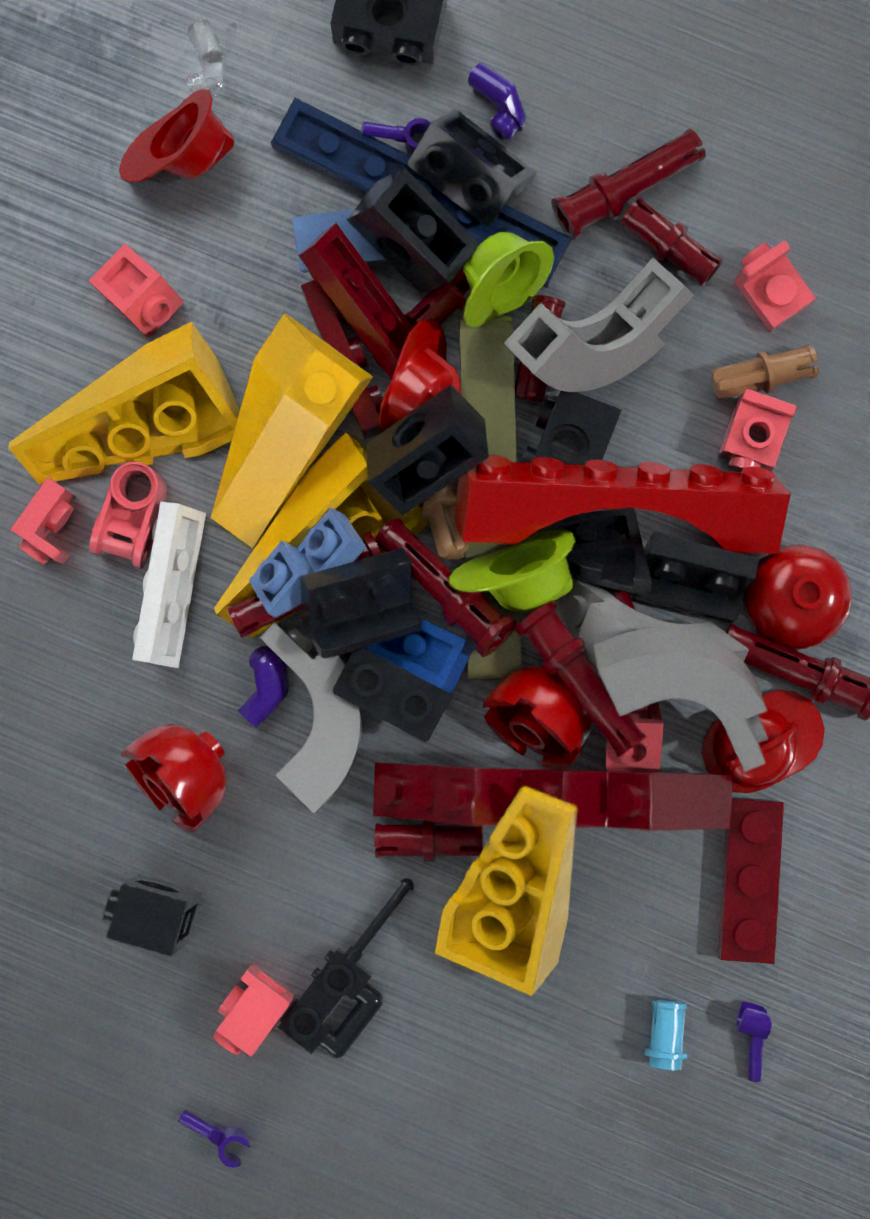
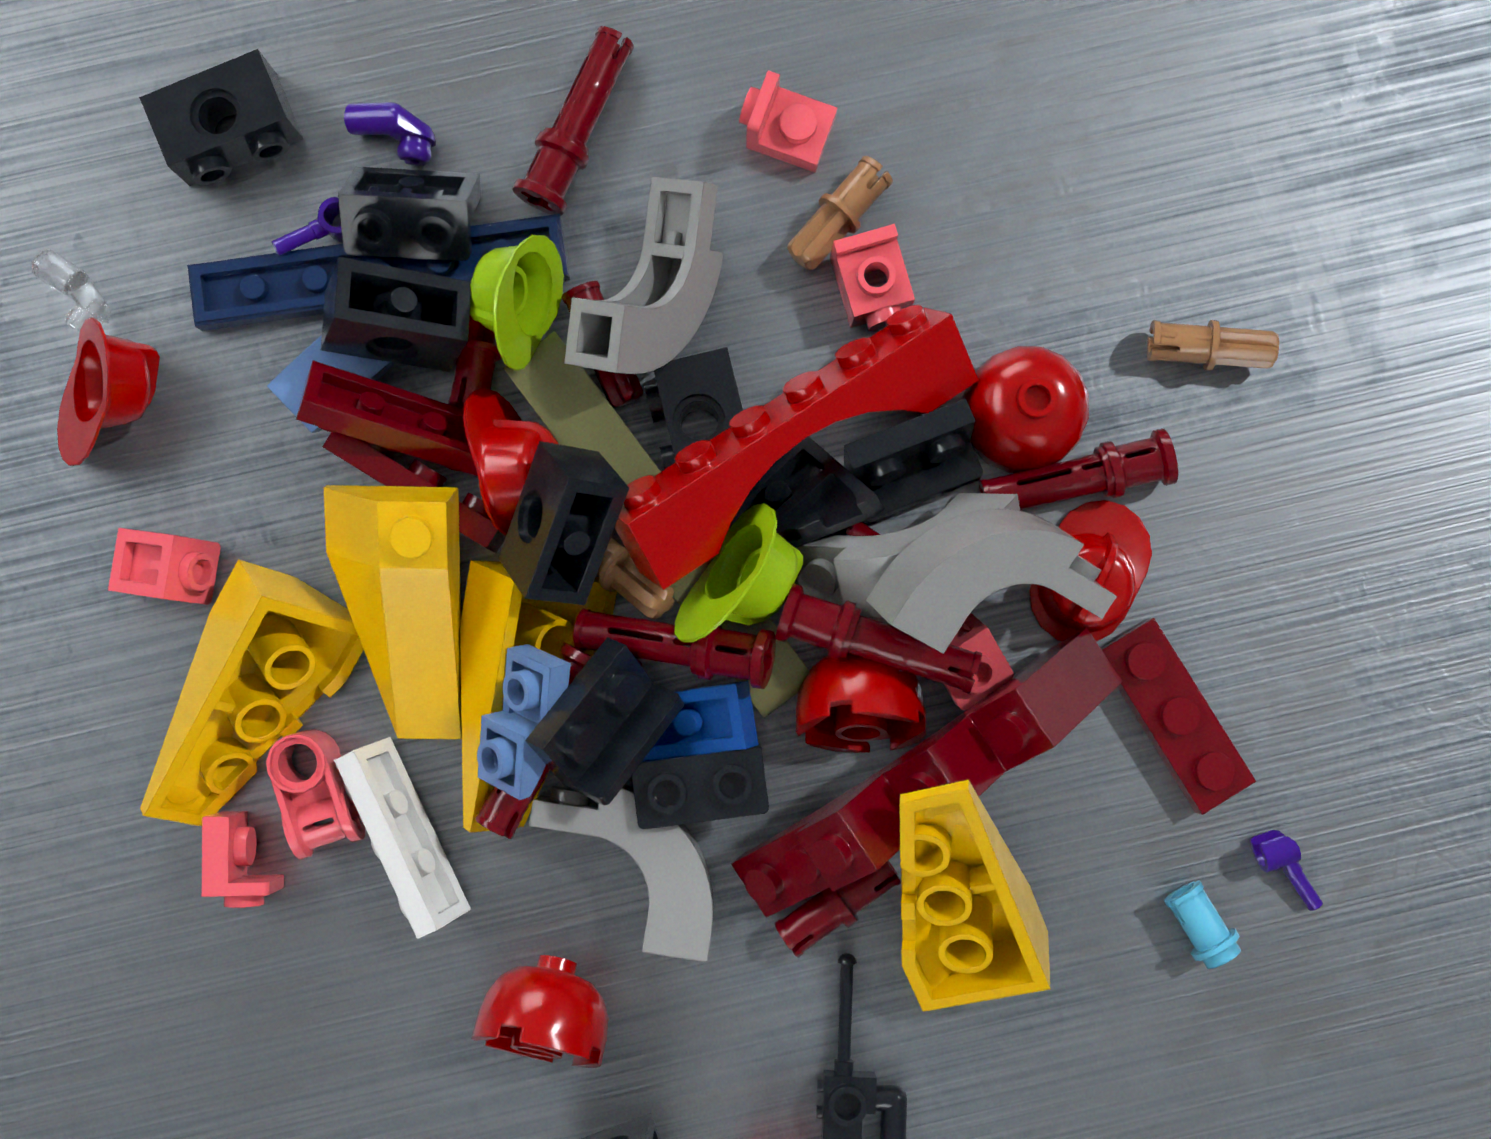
camera: 40 degrees left, 0 degrees up
dark purple arm [238,646,289,728] -> none
dark red pin [619,197,723,287] -> none

